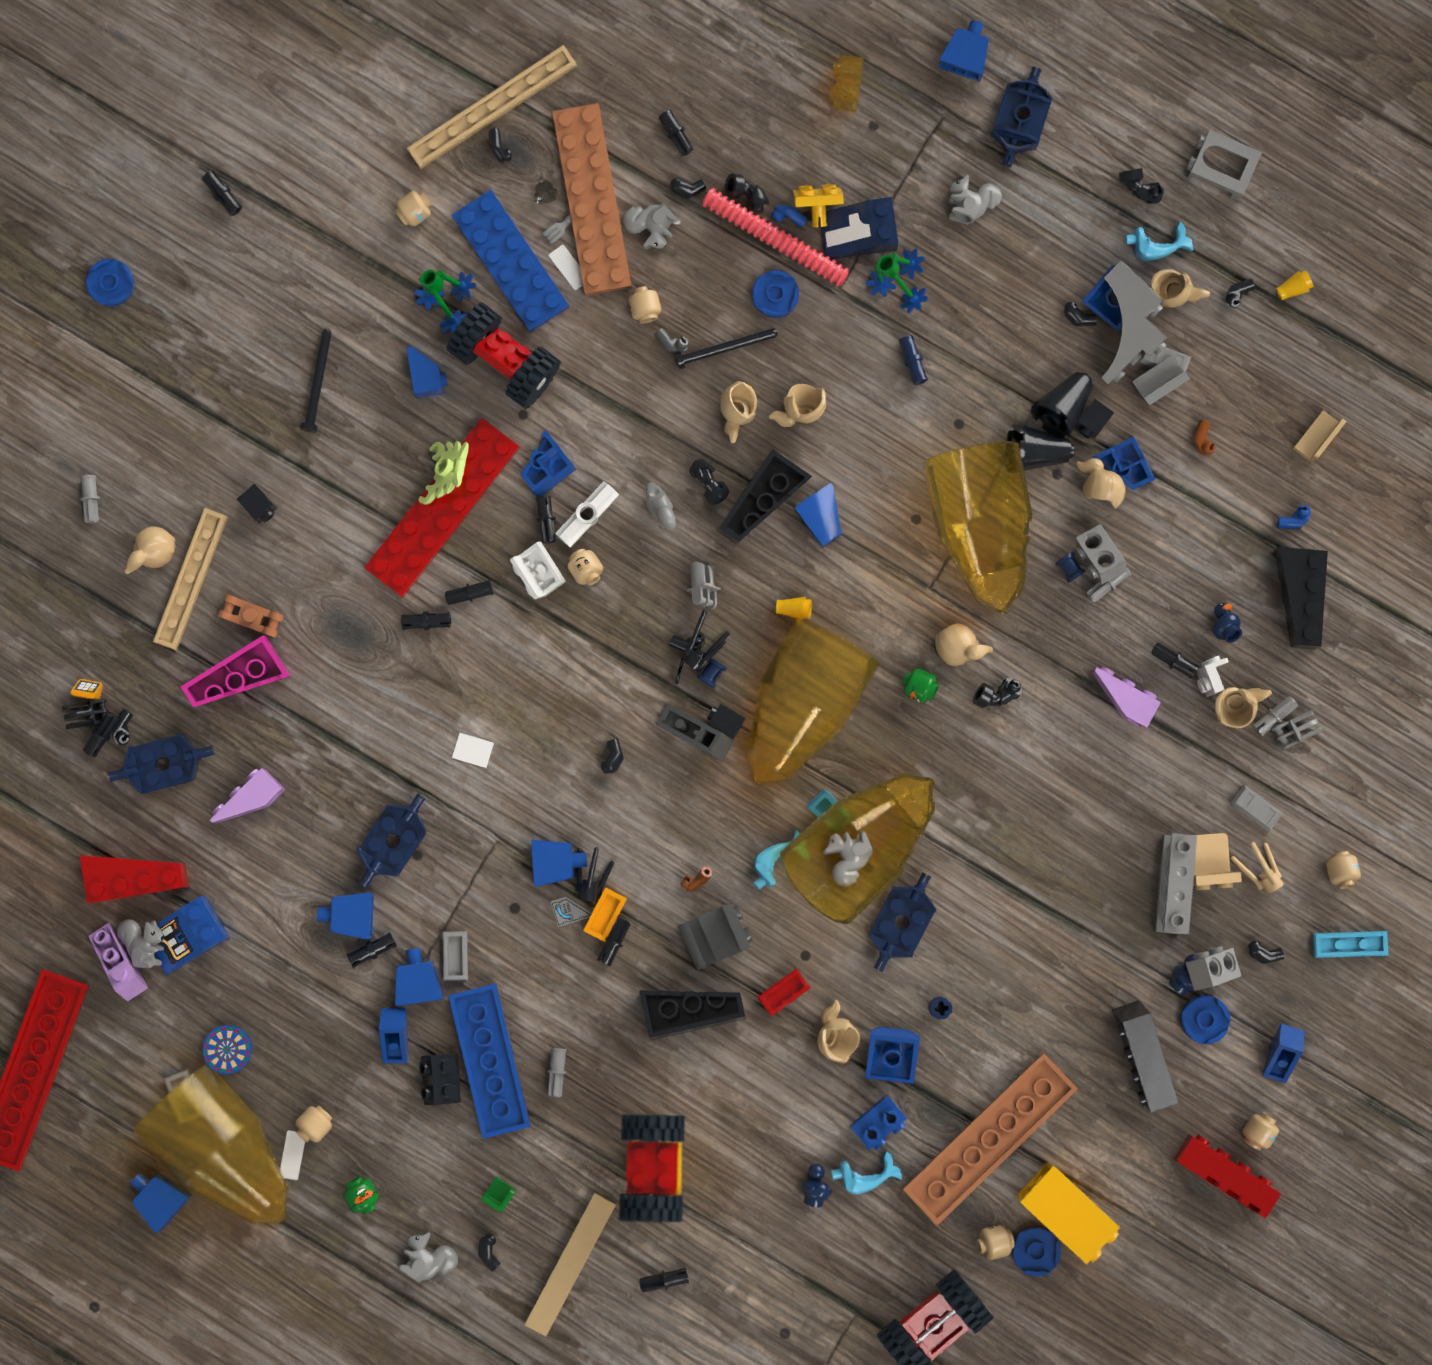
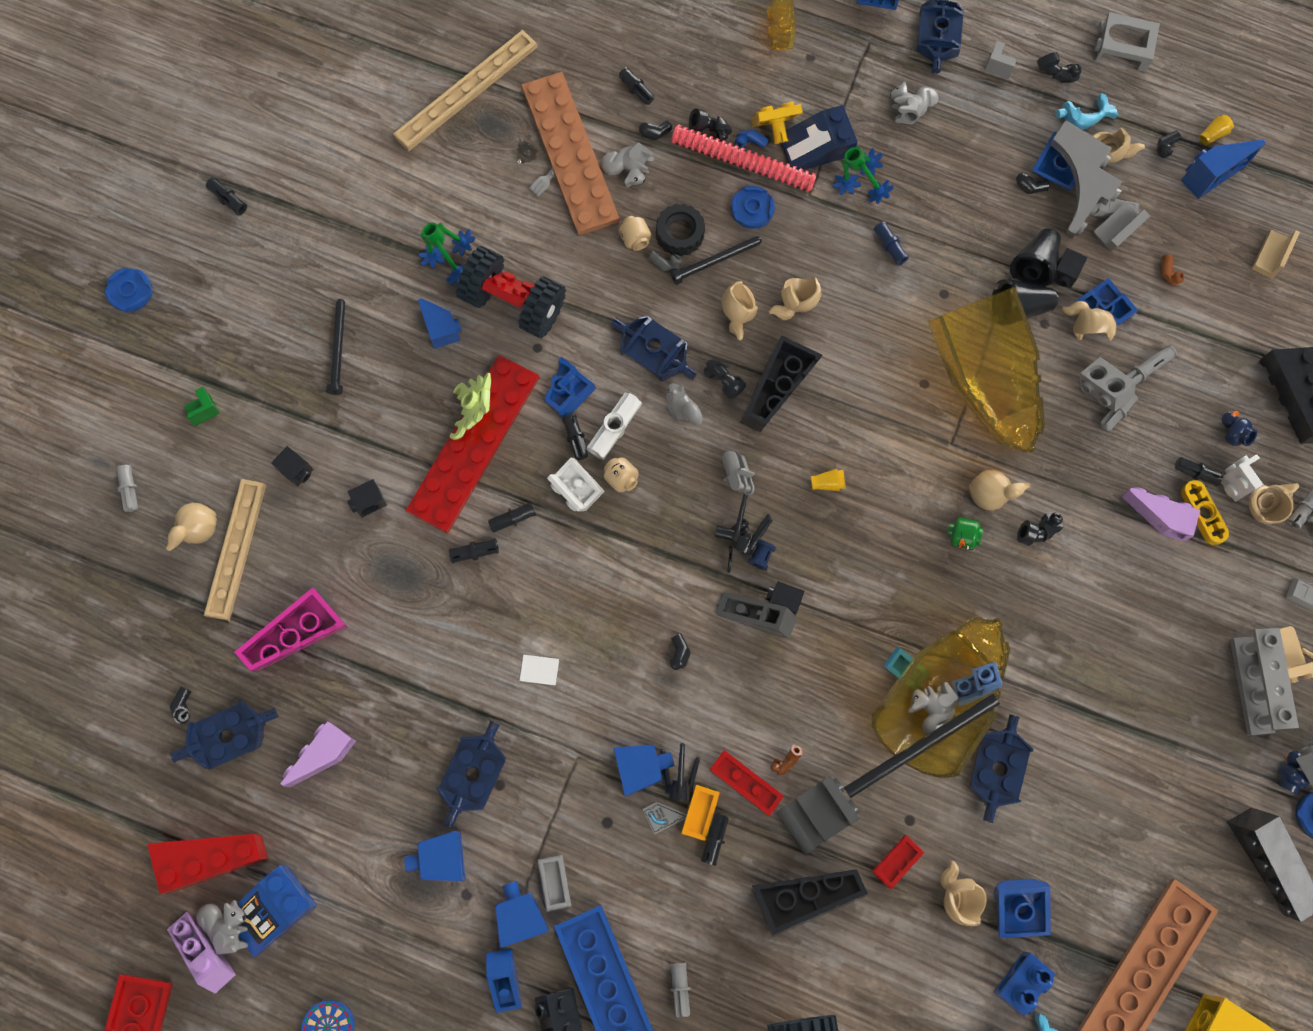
camera: 15 degrees left, 10 degrees down
black arm [62,699,109,730] -> none
slope [71,679,103,700] -> none
black axle [83,712,119,757] -> none
nougat plate [218,594,284,638] -> none
black pin [346,932,397,968] -> none
tan head [395,191,432,226] -> none
blue plate [452,189,569,333] -> none
black arm [489,128,512,163] -> none
white sticker [549,245,583,290] -> none
clear yellow windscreen [746,618,879,785] -> none
medium azure animal [753,830,809,890] -> none
blue slope [794,483,842,549] -> none
dark blue bush [929,997,953,1020] -> none
dark blue bush [1055,552,1086,583] -> none
blue arm [1277,505,1311,529] -> none
none -> green panel [184,387,220,426]
none -> black brick [347,479,388,518]
none -> dark blue plate [611,316,698,382]
none -> black tyre [656,204,705,256]
none -> red plate [709,750,784,817]
none -> black piece [844,694,1000,798]
none -> medium blue slope [951,662,1003,706]
none -> light grey panel [985,41,1016,79]
none -> light grey axle [1127,345,1177,384]
none -> blue slope [1181,139,1266,199]
none -> yellow beam [1181,480,1229,545]

